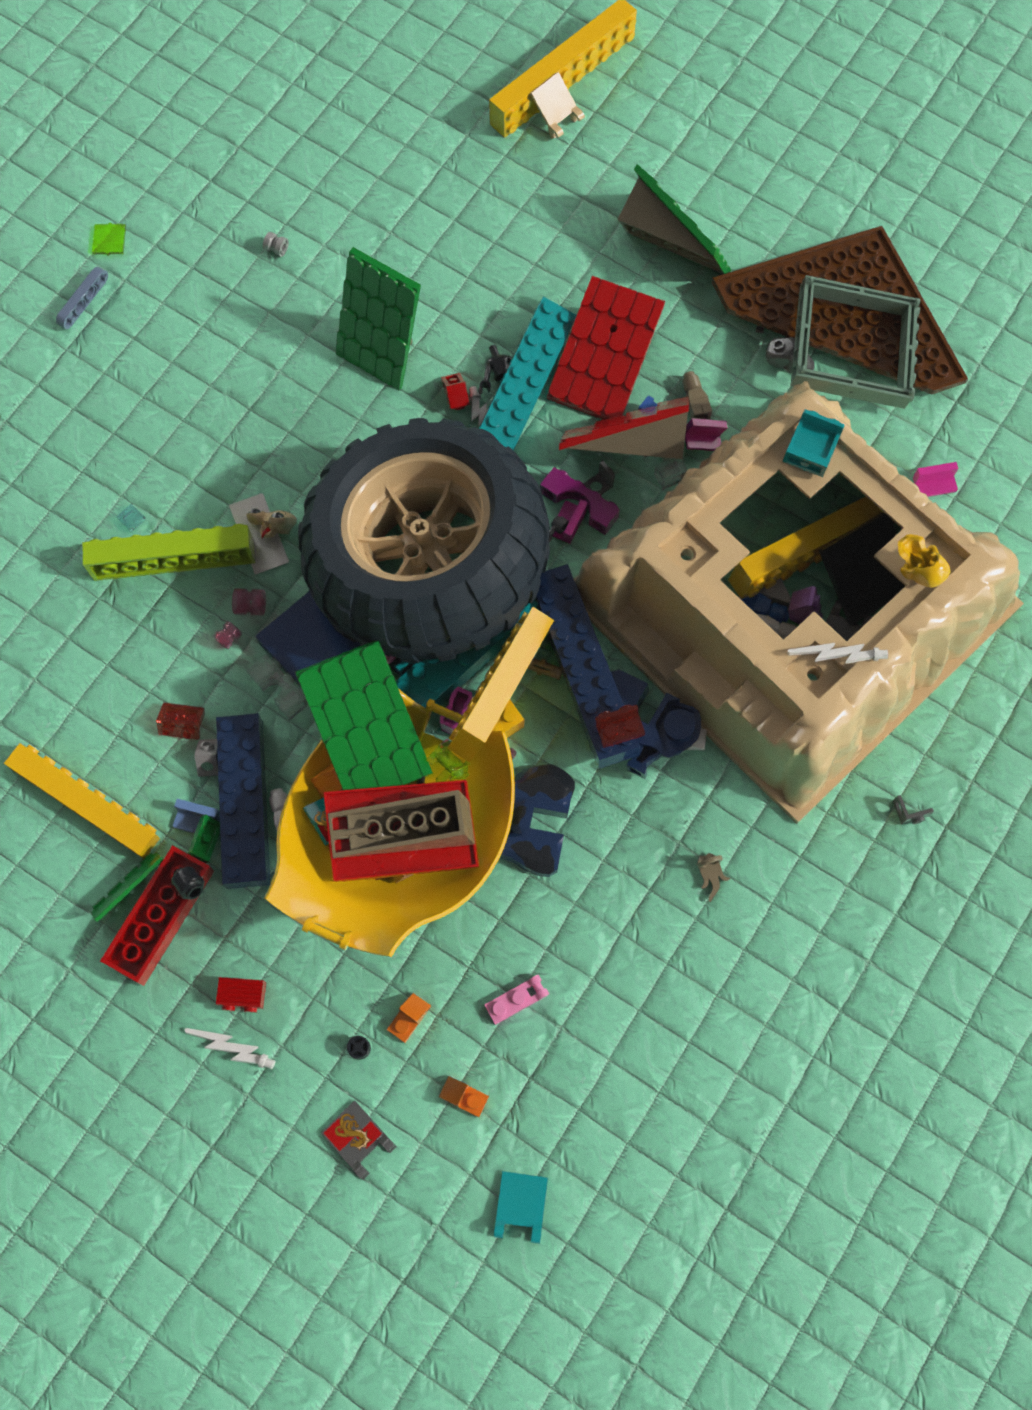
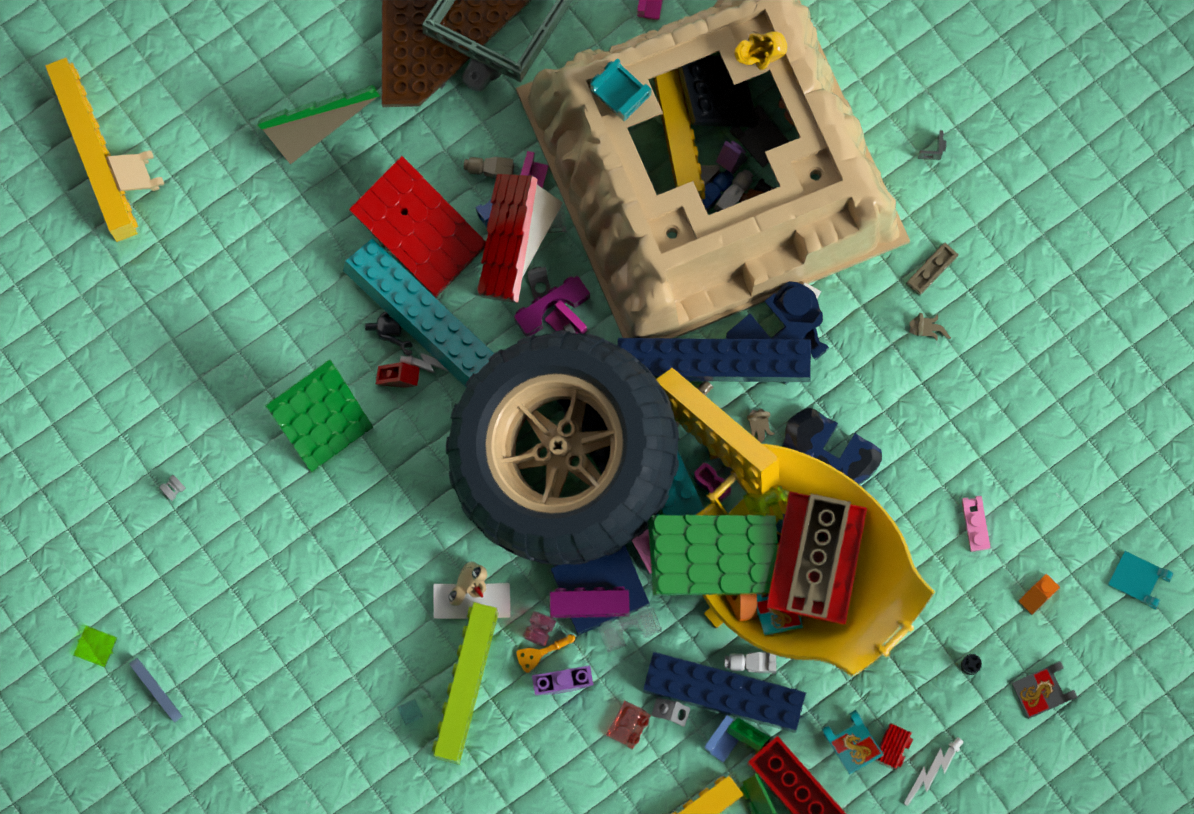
camera: 65 degrees left, 5 degrees up
black head [171,866,205,900] -> none
clear pink wheel [213,621,242,650] -> none
orange slope [387,993,431,1043] -> none
clear red bracket [595,705,645,748] -> none
white piece [787,643,888,664] -> none
none -> light orange piece [516,634,575,673]
none -> medium lavender slope [532,665,593,695]
none -> magenta brick [550,587,629,618]
none -> dark tan piece [747,409,775,443]
none -> flag [822,710,884,775]
none -> dark tan tile [906,242,959,296]

